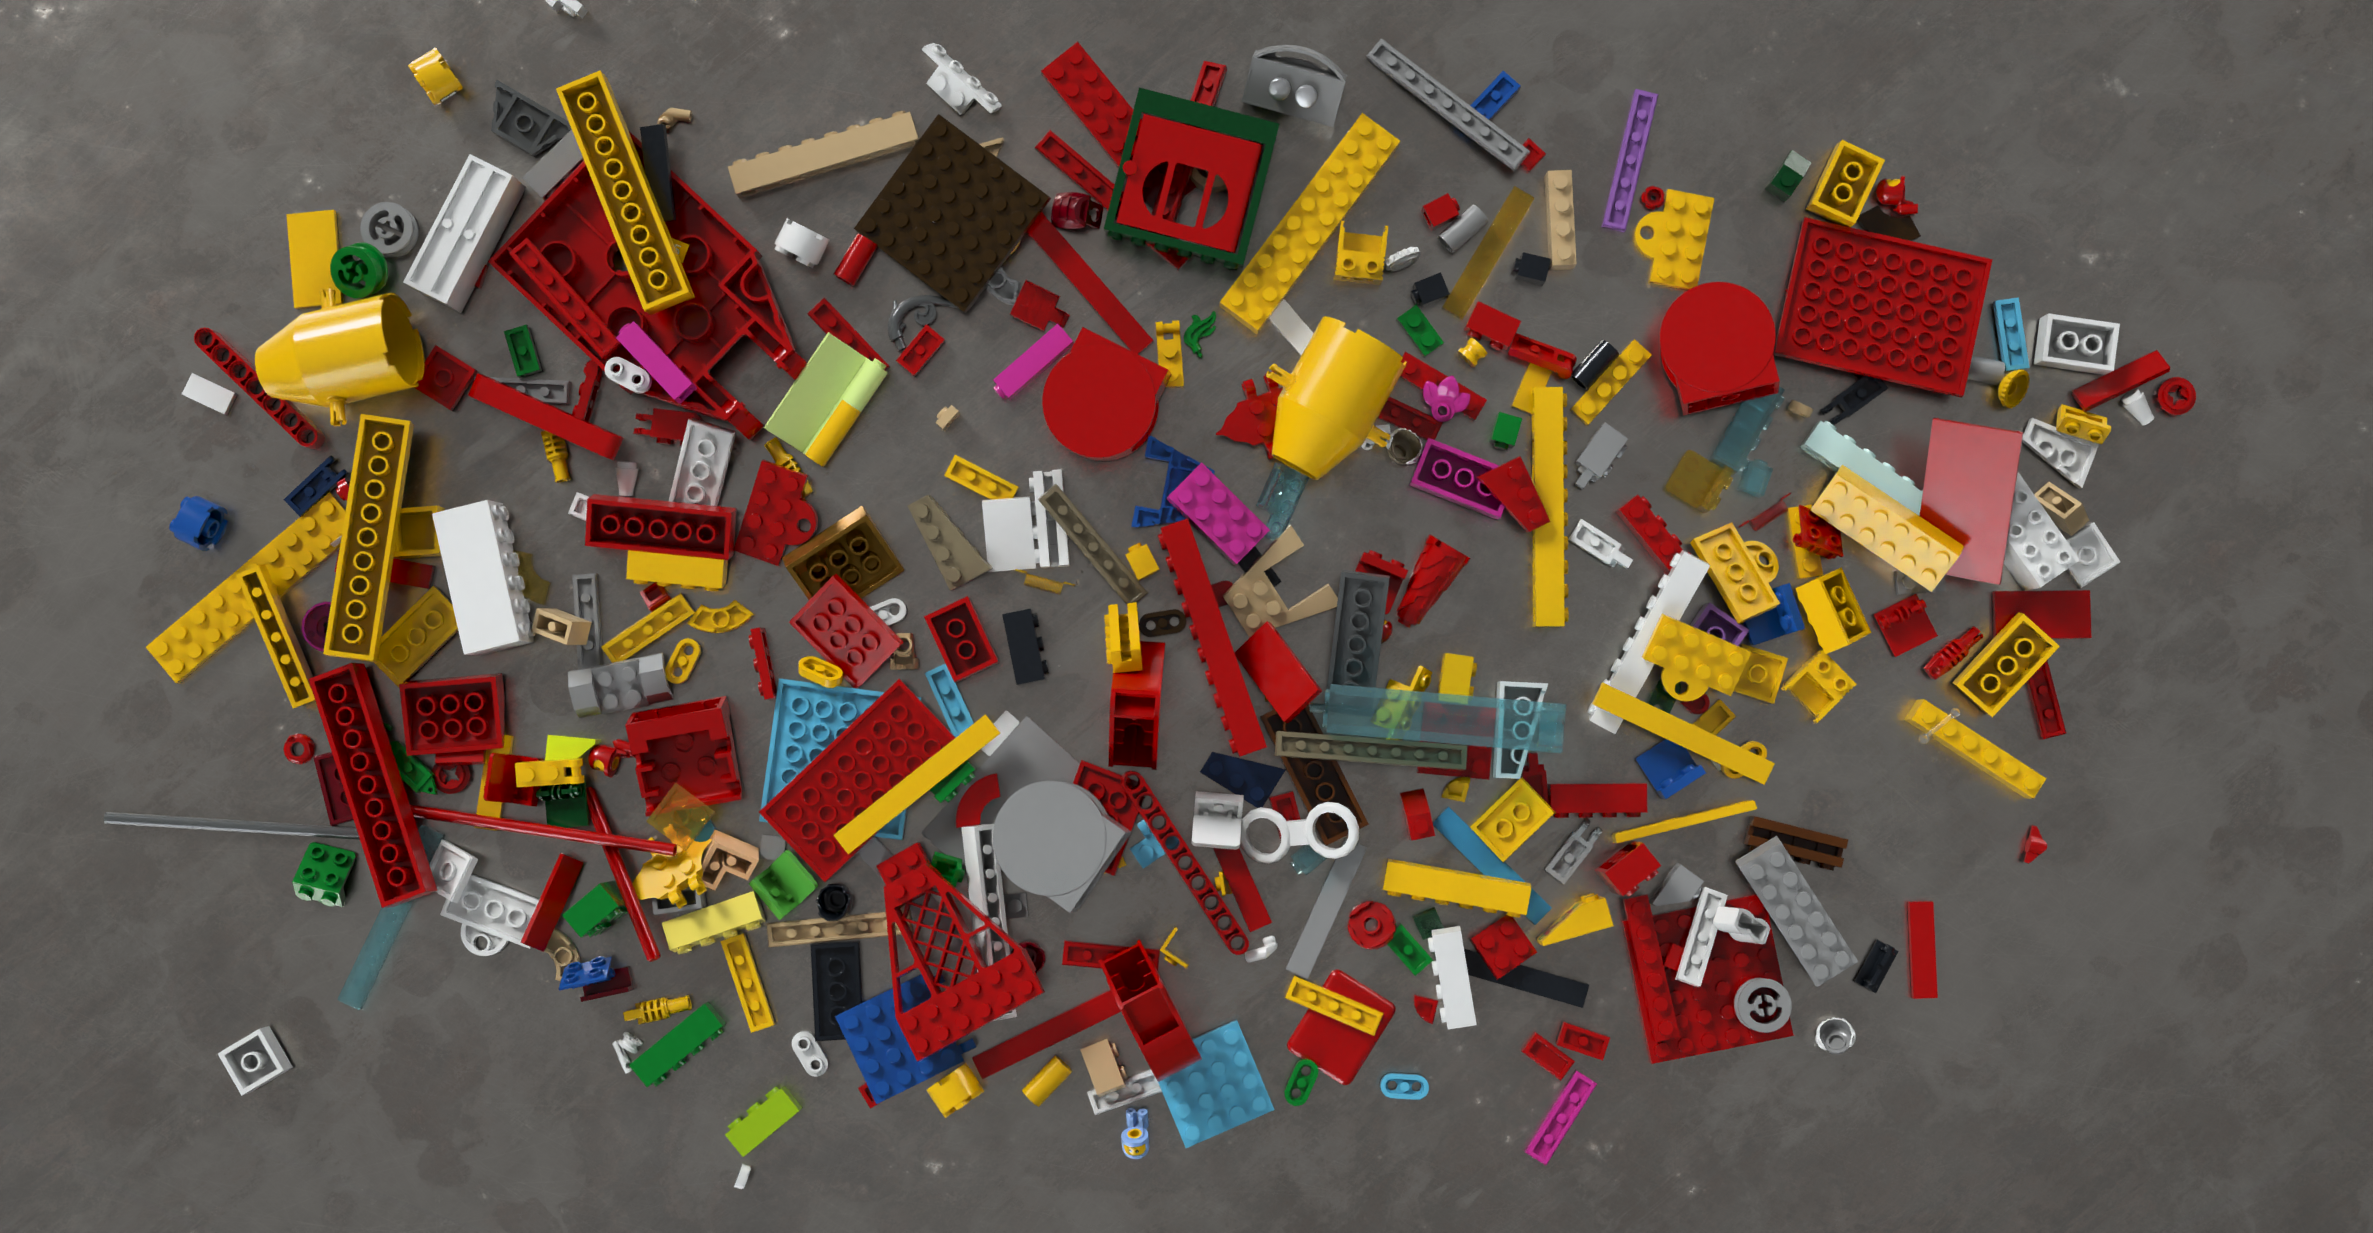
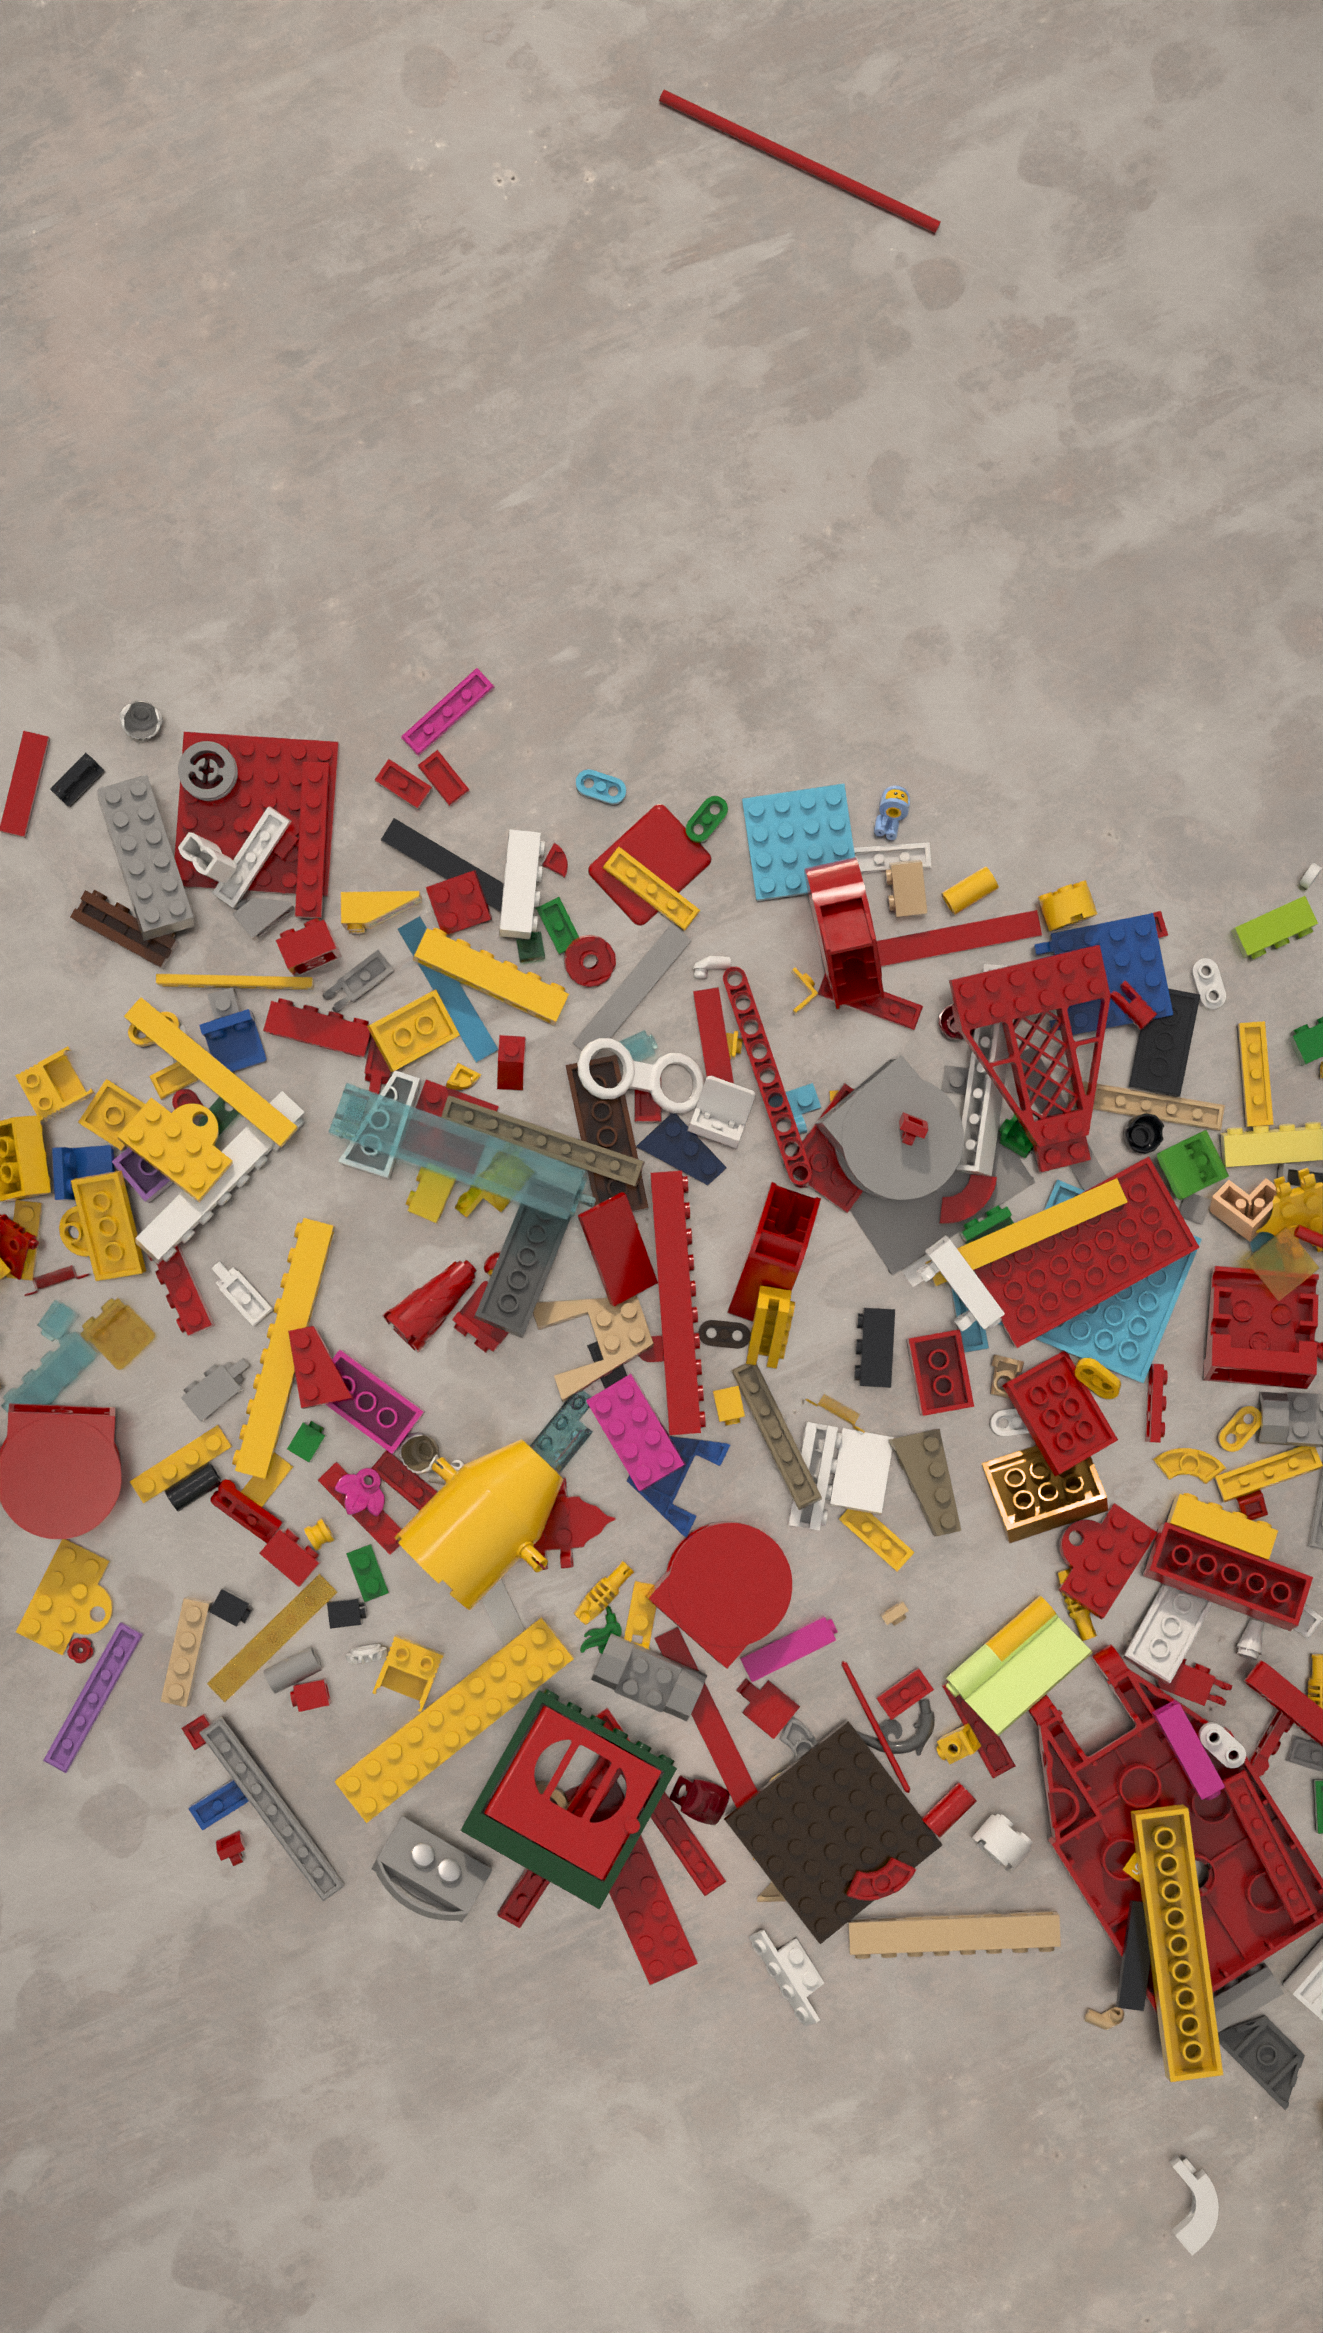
camera: 170 degrees left, 0 degrees up
none -> light grey brick [207,987,241,1020]
none -> red tile [216,1830,245,1866]
none -> yellow hinge [574,1561,634,1625]
none -> light grey piece [591,1633,707,1721]
none -> red axle [841,1661,910,1793]
none -> red tile [846,1857,917,1901]
none -> red tile [899,1112,929,1146]
none -> white brick [917,1235,1005,1332]
none -> yellow brick [936,1723,981,1765]
none -> red hinge [1110,981,1157,1030]

